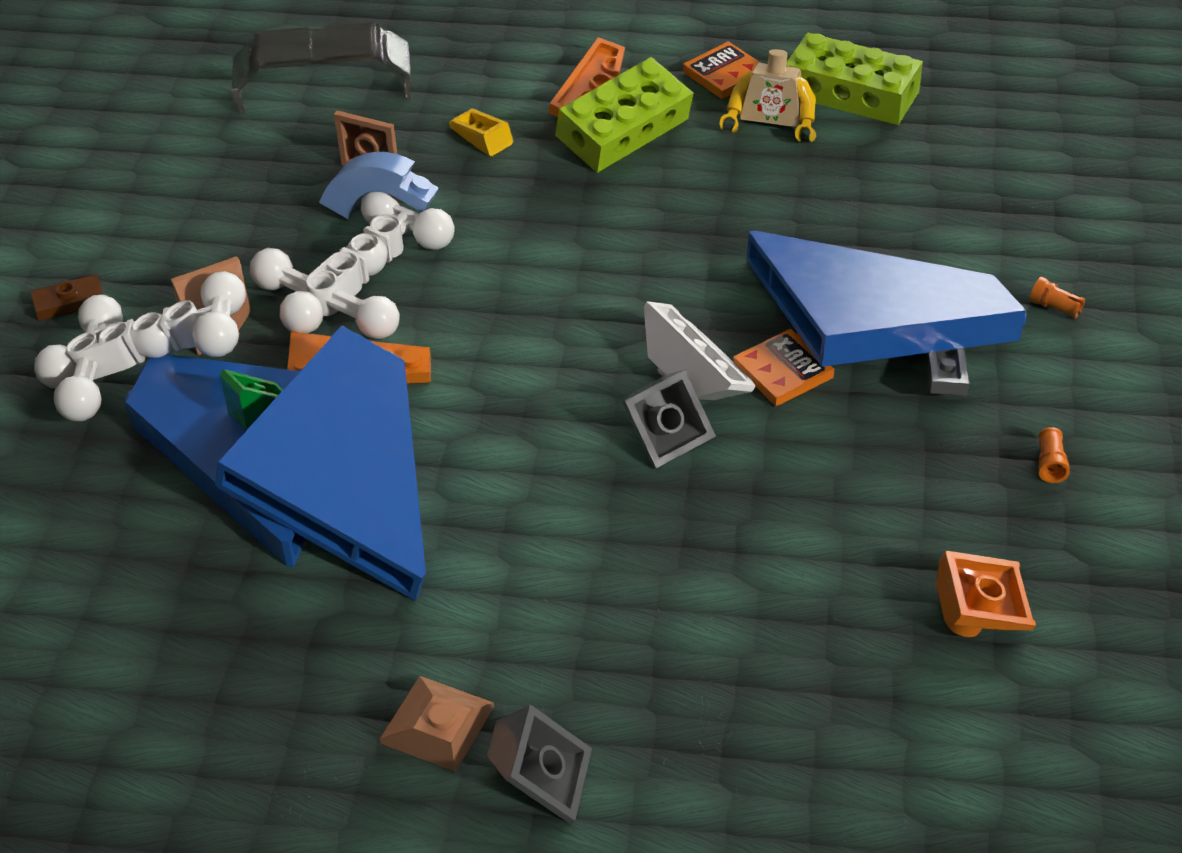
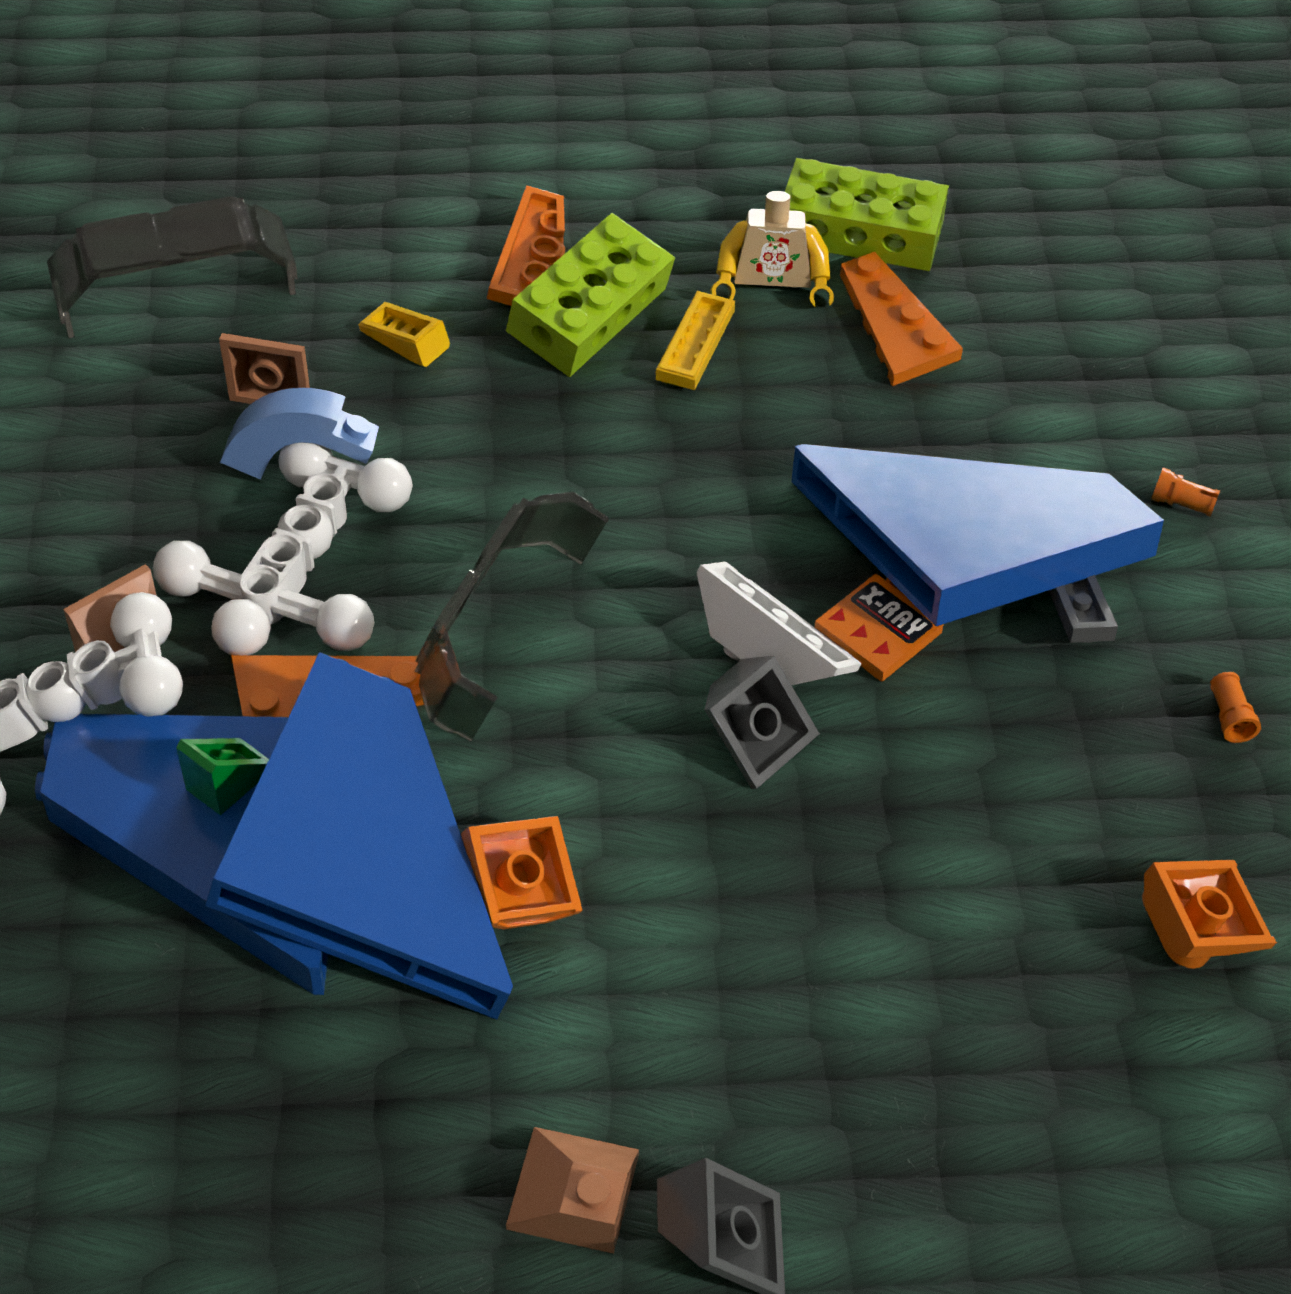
camera: 15 degrees left, 5 degrees up
orange tile [683,41,760,100] -> none
none -> clear smoke windscreen [415,492,609,742]
none -> orange slope [461,816,583,930]
none -> yellow plate [656,291,735,390]
none -> orange wing [840,251,963,387]

